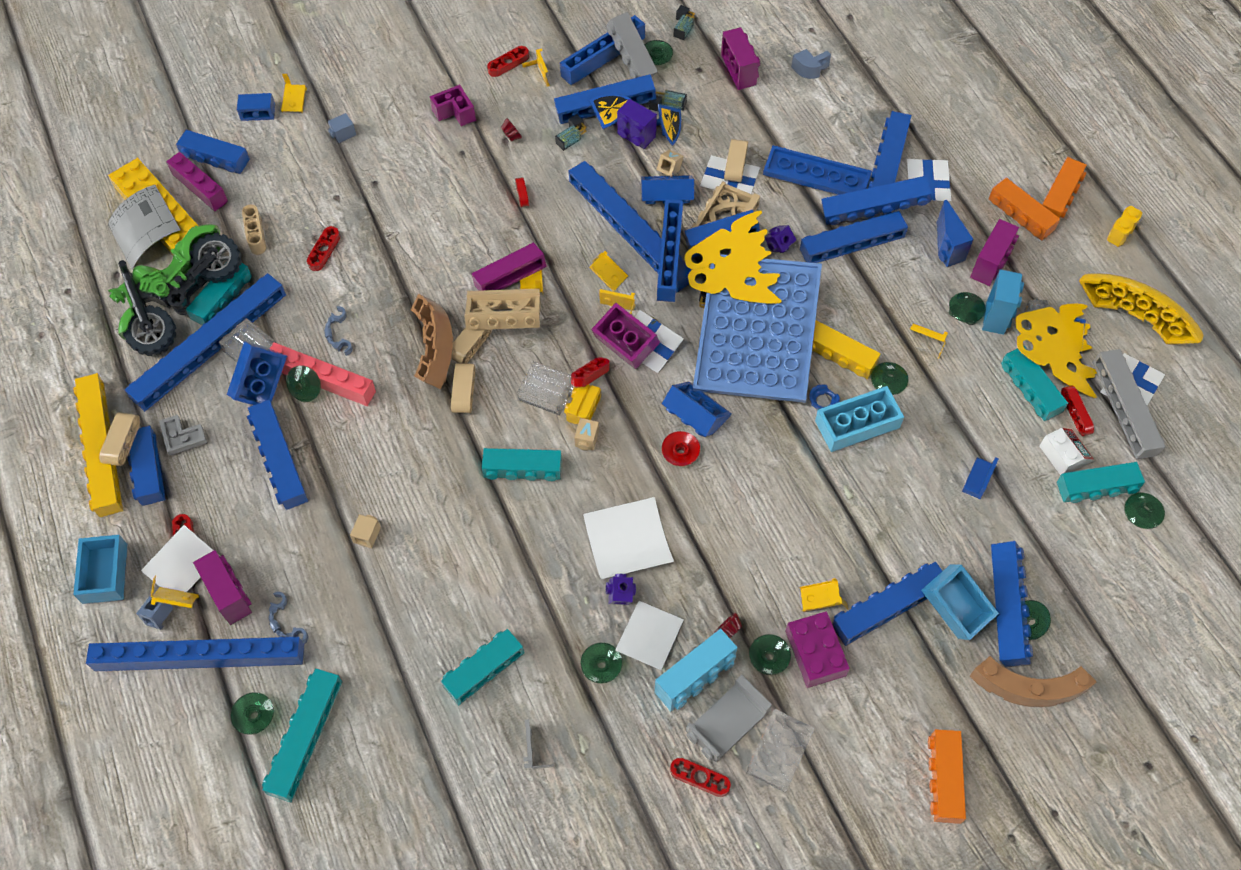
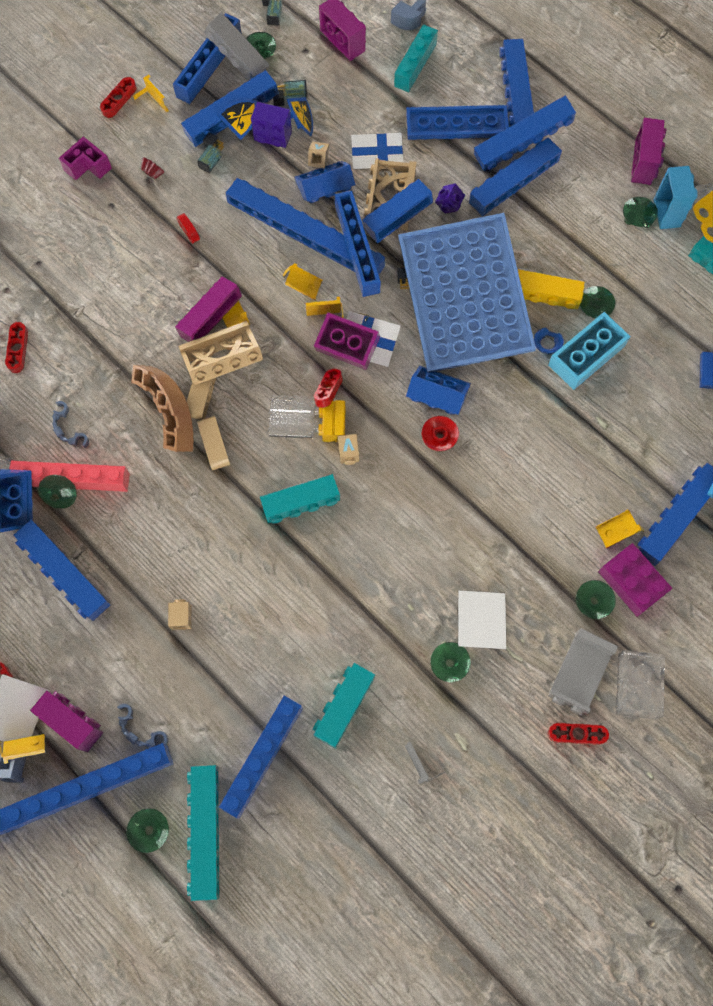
camera: 20 degrees left, 10 degrees up
white sticker [583,497,674,579] -> none
dark purple brick [605,574,636,605] -> none
medium azure brick [655,629,737,712] -> none
yellow piece [685,211,782,304] -> none
dark red piece [714,613,742,638] -> none
tan beam [724,139,748,182] -> none
white sticker [907,159,951,201] -> none
yellow piece [910,323,948,359] -> none
blue slope [937,200,974,267] -> none
orange brick [989,177,1060,241] -> none
orange brick [1042,157,1087,218] -> none
none -> blue brick [219,695,303,819]
none -> teal brick [394,24,438,93]

